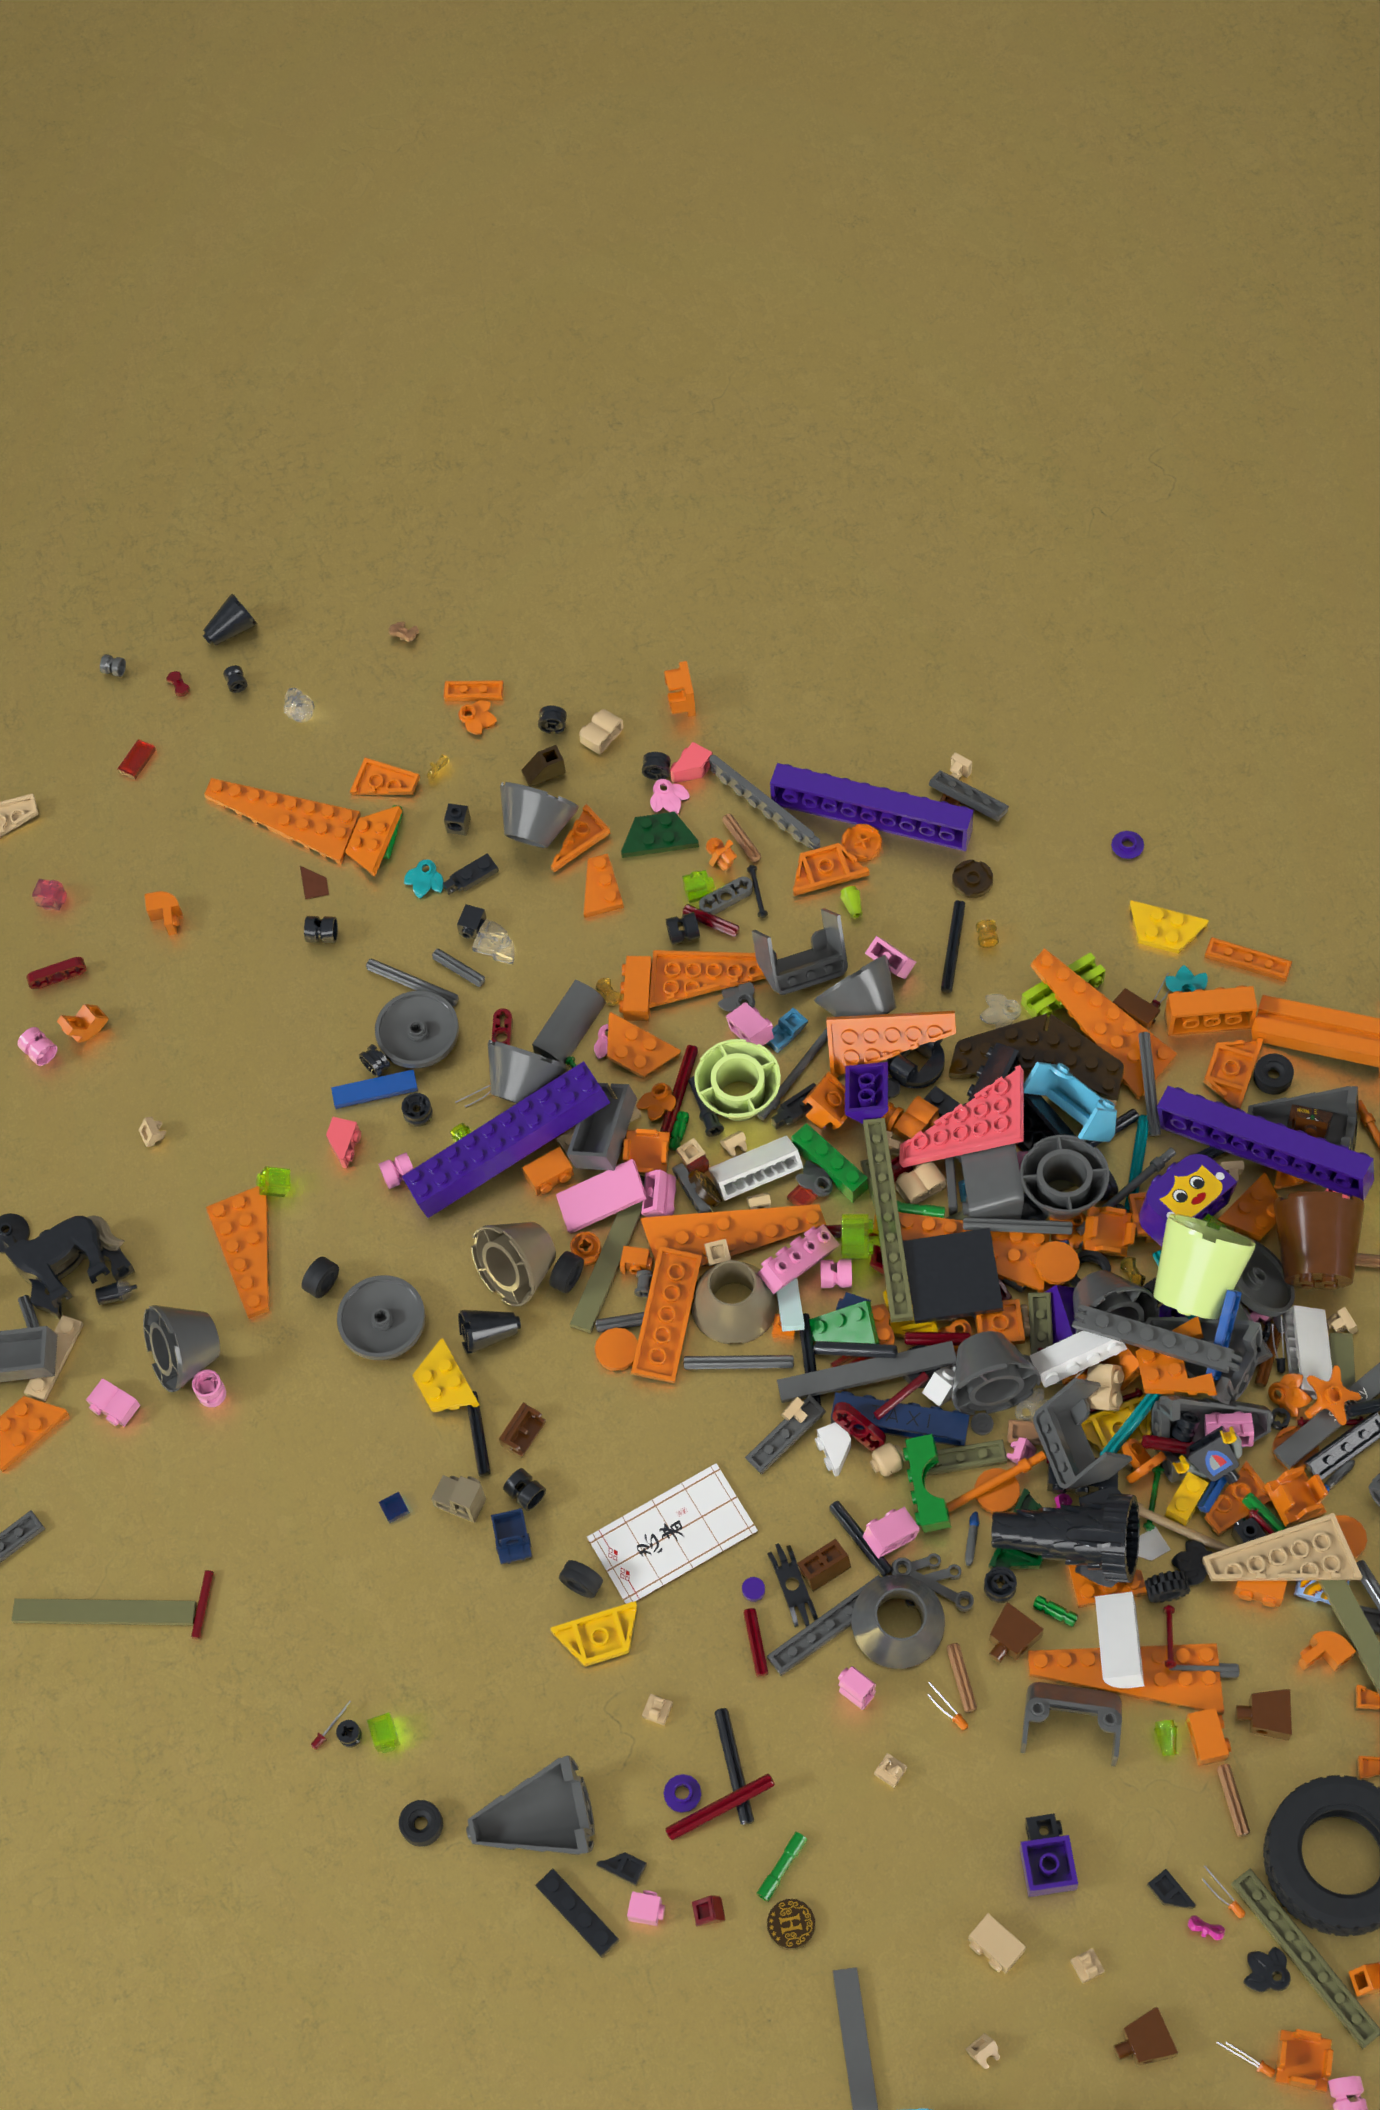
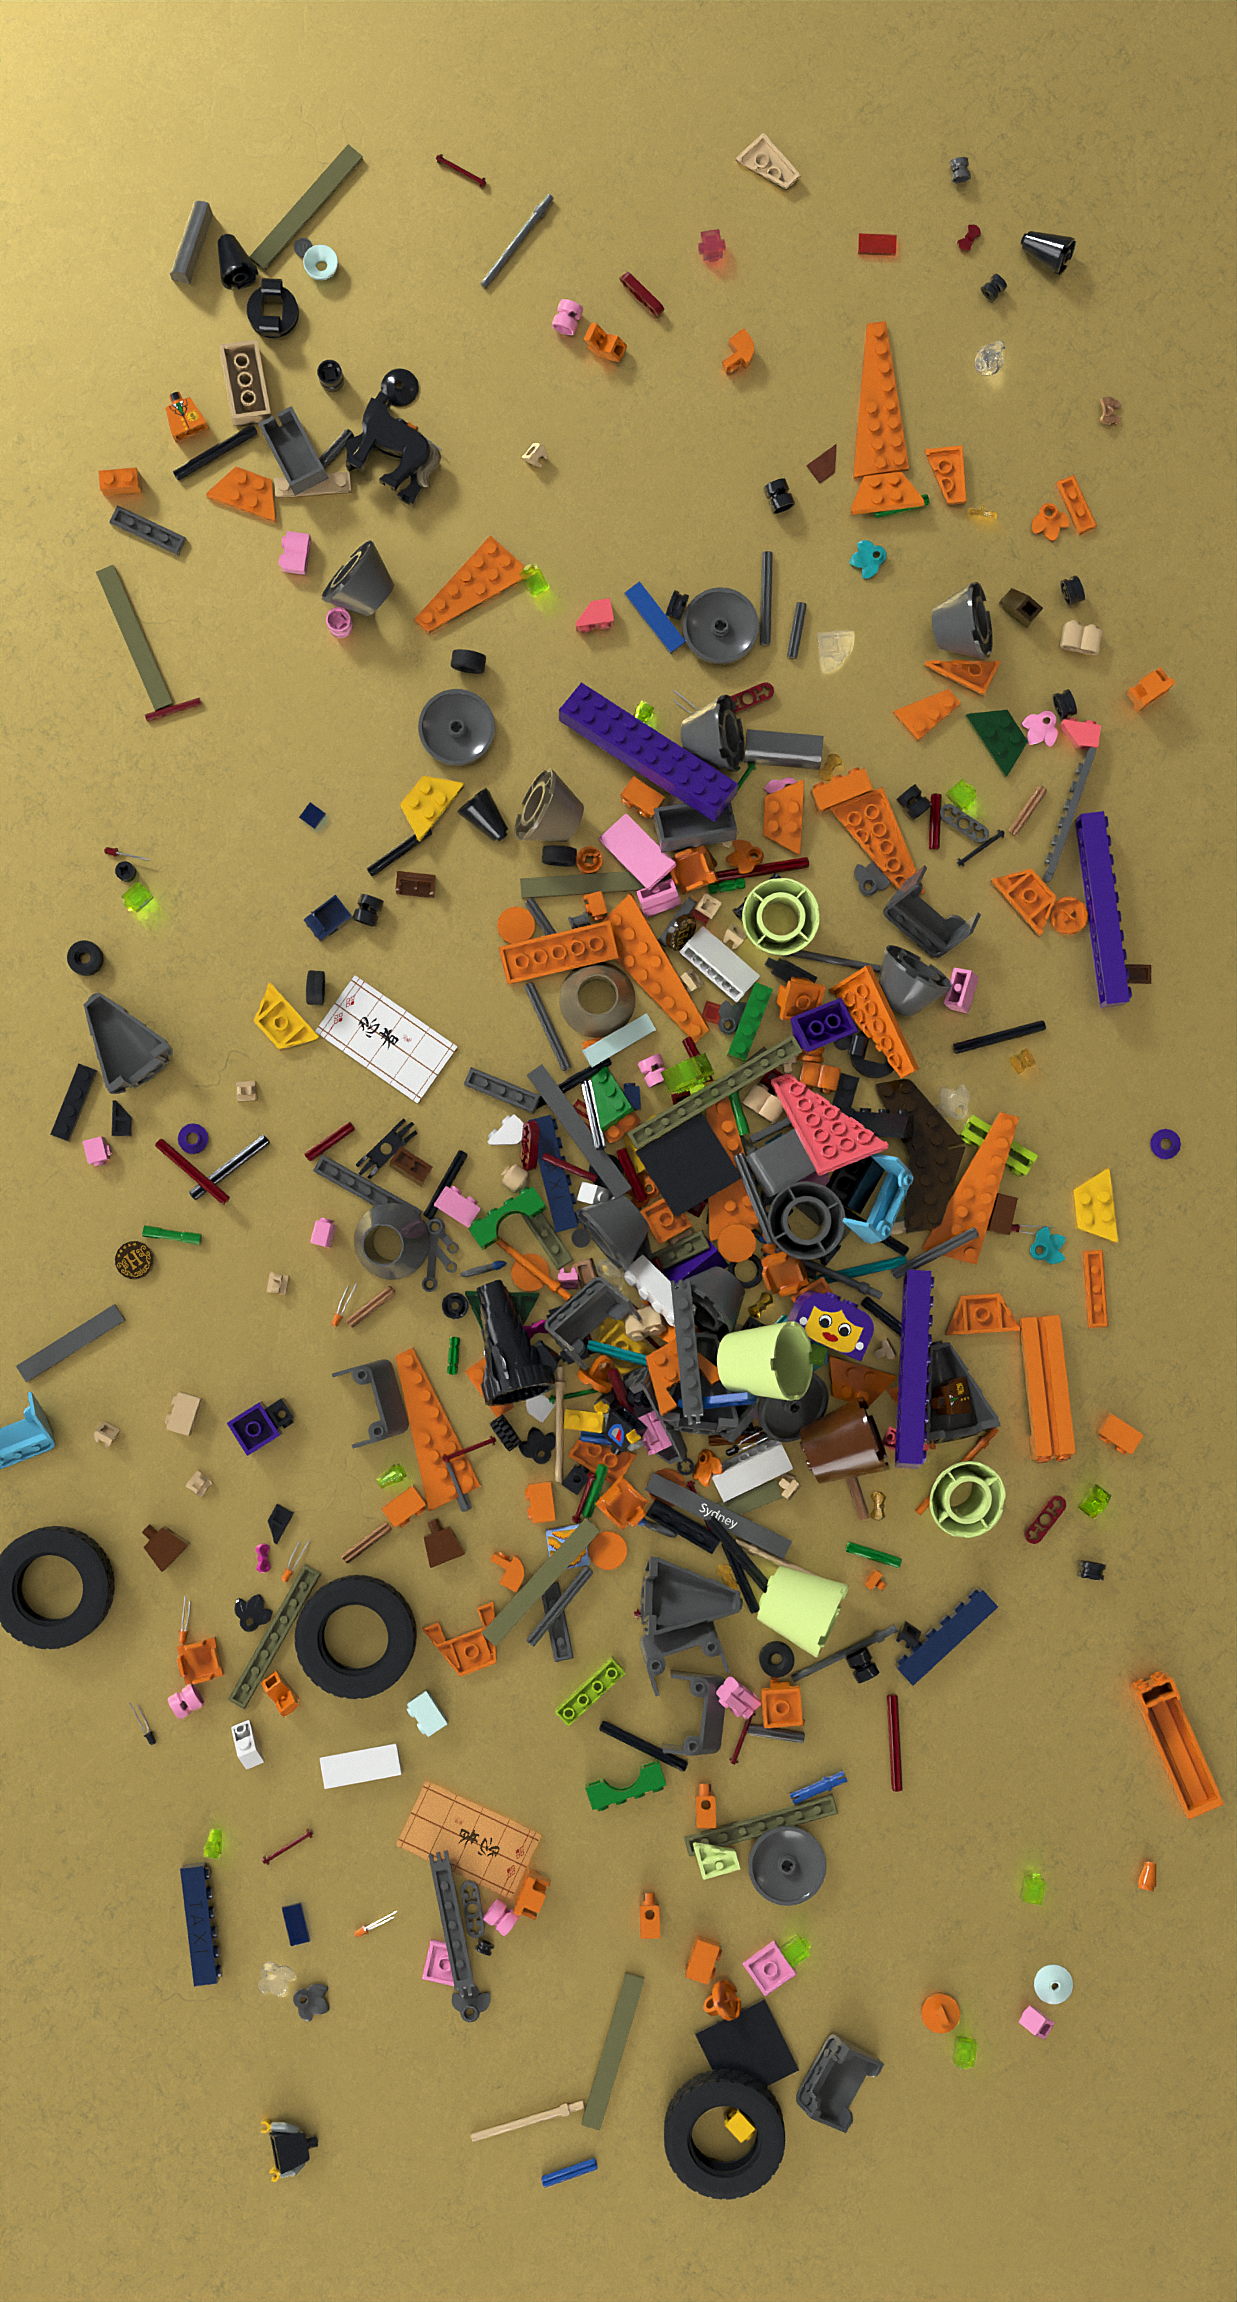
camera: 55 degrees right, 25 degrees up
black piece [95,1280,137,1305] -> none
bright pink wheel [379,1153,414,1189] -> none
black wheel [401,1093,433,1127] -> none
dark tan brick [431,1475,486,1523] -> none
black hinge [443,853,499,895] -> none
black brick [444,803,471,836] -> none
black brick [457,904,487,940] -> none
dark red slope [692,1895,725,1926] -> none
tan tile [704,1239,731,1266] -> none
orange hips [706,838,737,872] -> none
bright pink brick [726,1002,774,1046] -> none
dark purple tile [742,1577,765,1602] -> none
bright pink brick [757,1224,840,1294] -> none
dark azure slope [766,1008,808,1053] -> none
tan tile [781,1397,808,1423] -> none
lime cone [840,886,863,918] -> none
dark grey tile [929,770,1009,821] -> none
tan tile [950,752,972,779] -> none
dark brown tile [952,860,993,898] -> none
reddish brown torso [989,1602,1044,1663] -> none
white brick [1095,1592,1144,1688] -> none
orange brick [1164,985,1258,1036] -> none
tan wing [1202,1513,1363,1581] -> none
black tyre [1253,1053,1294,1095] -> none
orange animal [1305,1365,1361,1425] -> none

